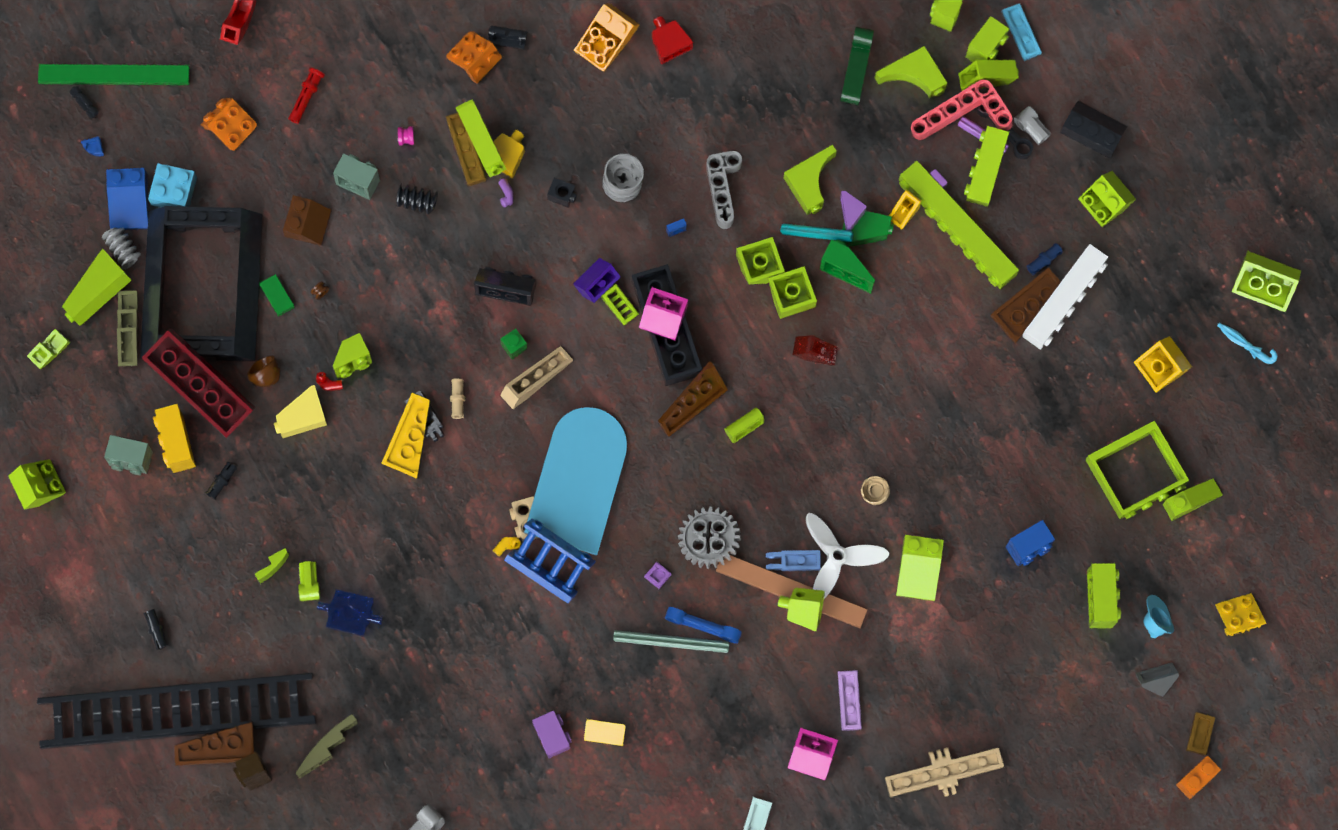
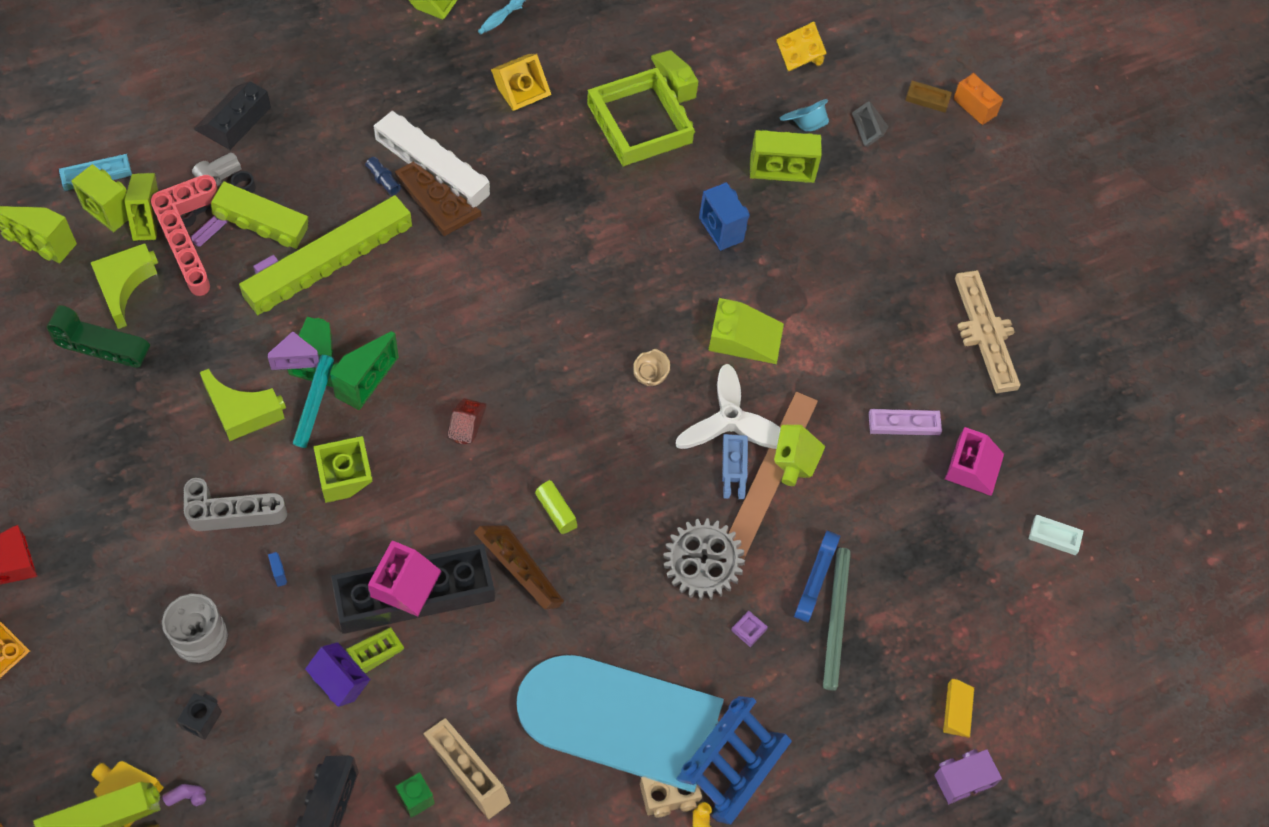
camera: 90 degrees left, 15 degrees down
lime slope [768,267,817,319] -> none
yellow slope [889,190,922,229] -> none
lime slope [1078,171,1136,227] -> none

